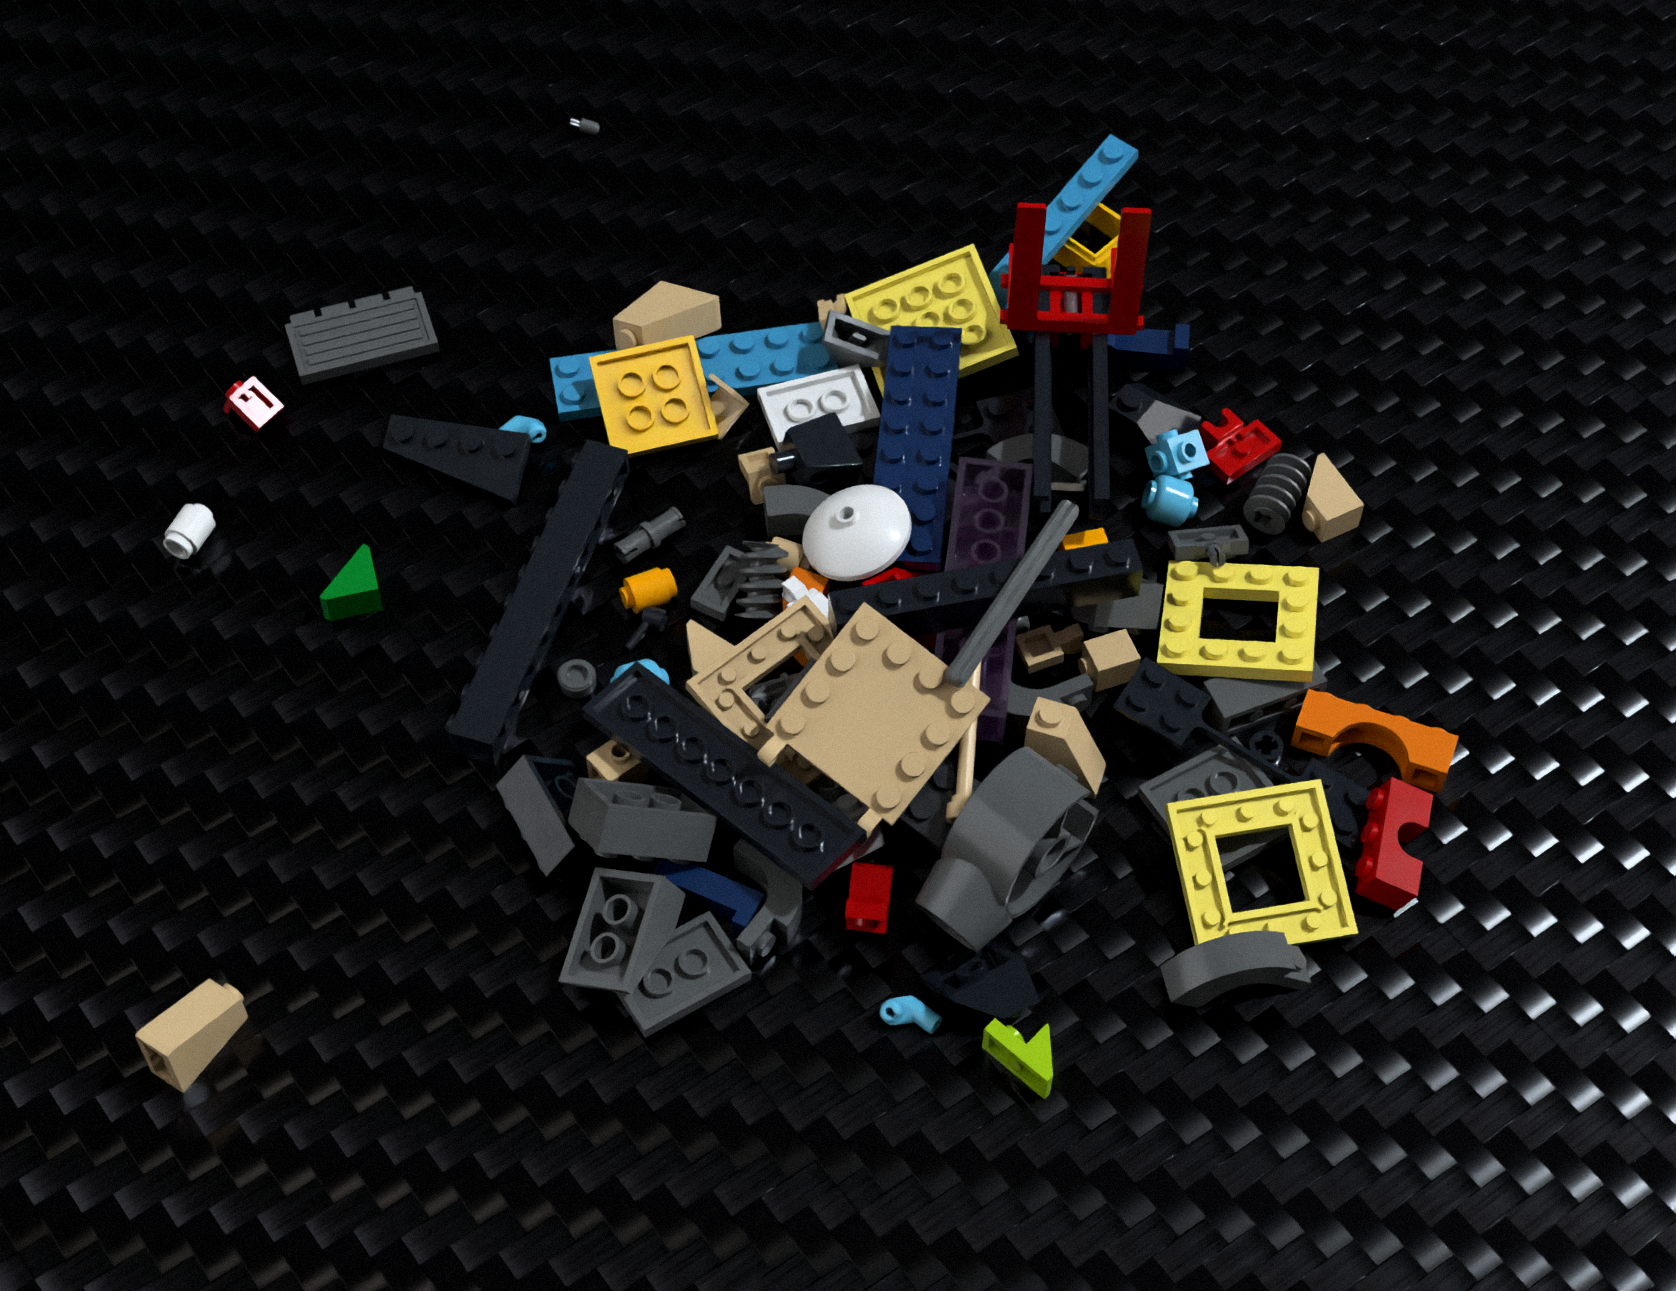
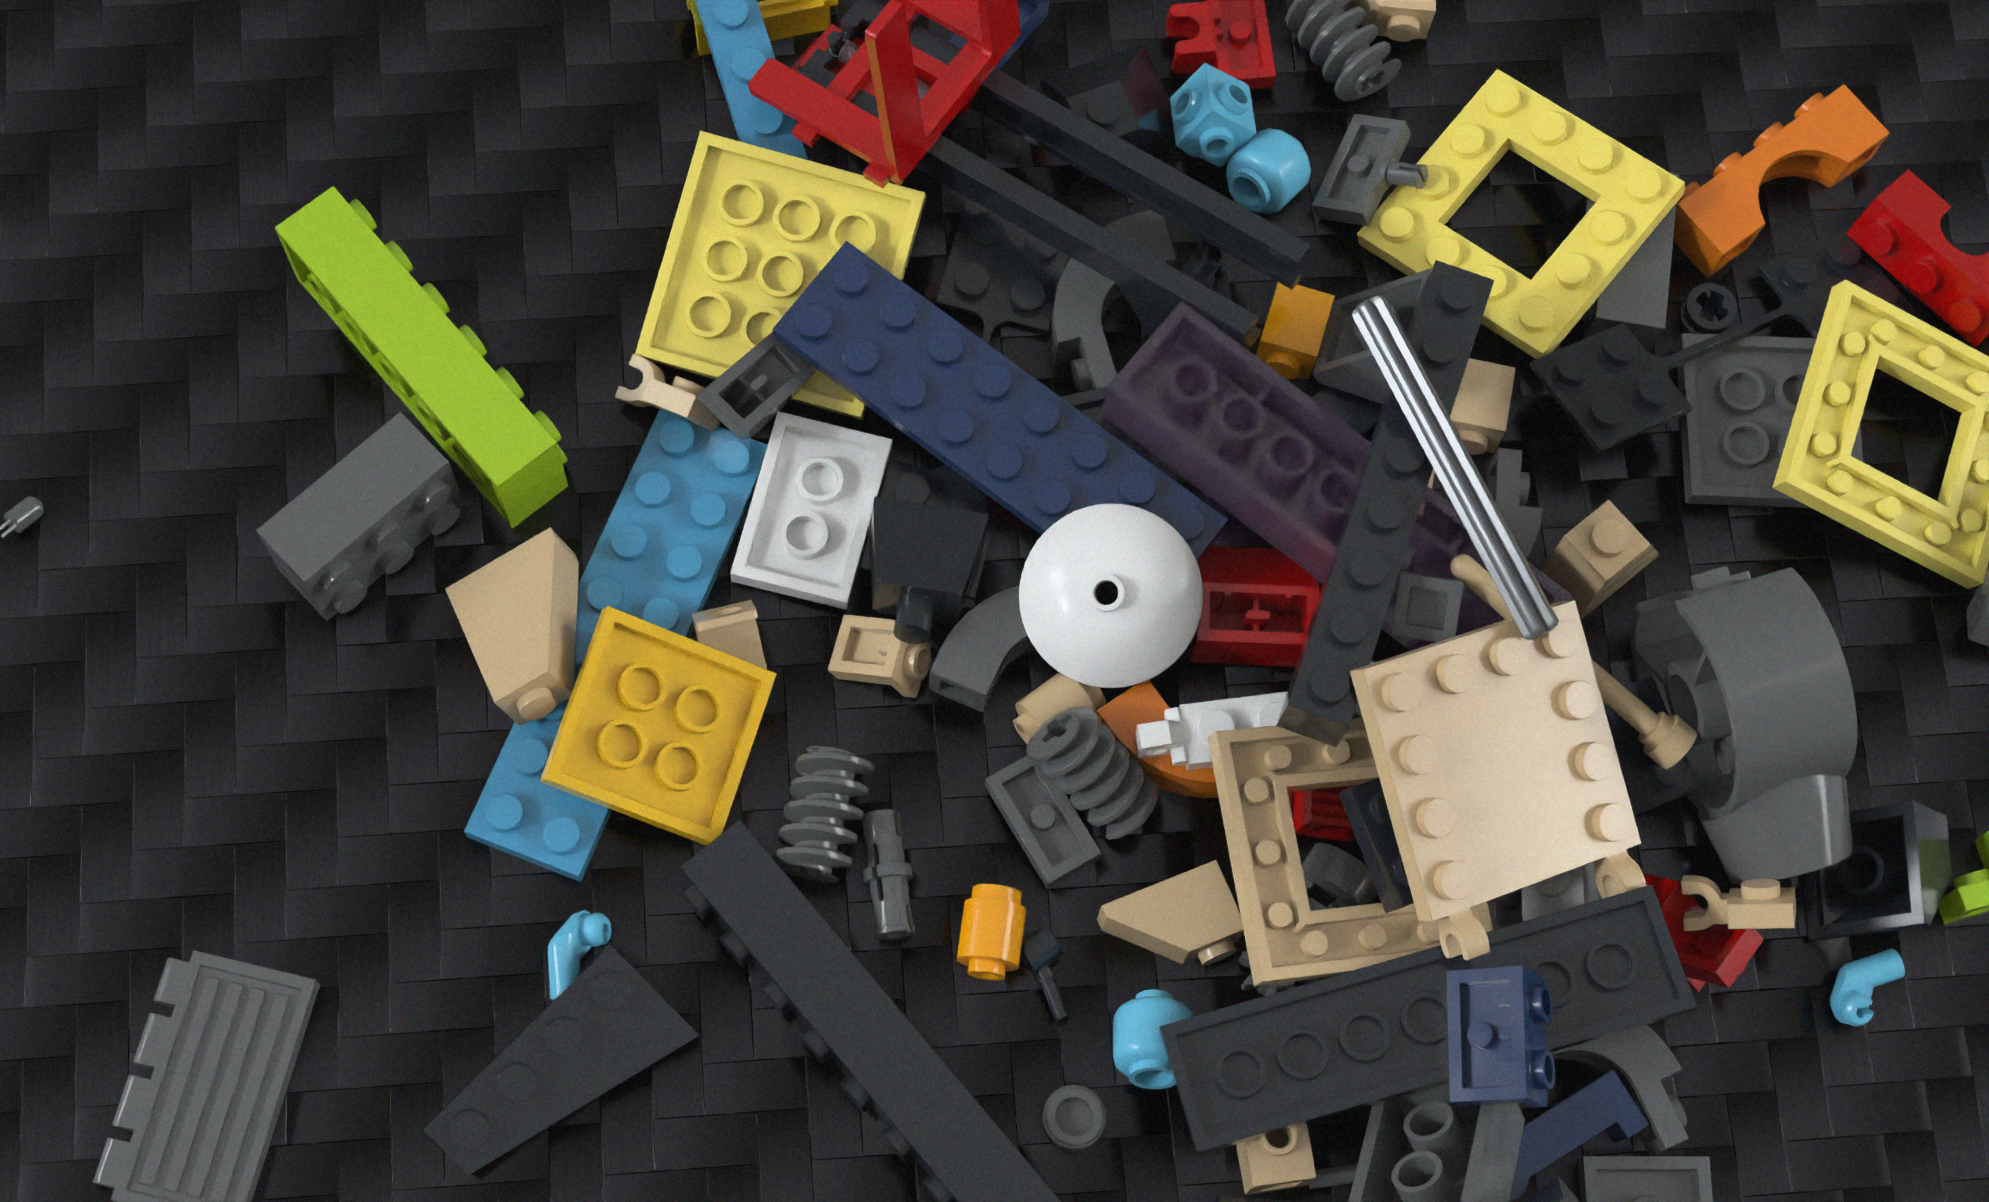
camera: 65 degrees left, 15 degrees up
none -> dark grey brick [256,412,465,621]
none -> lime brick [275,186,568,529]
none -> dark grey piece [772,746,875,884]
none -> dark grey plate [1391,571,1465,642]
none -> dark blue bracket [1447,965,1555,1107]
none -> tan plate [1681,875,1796,931]

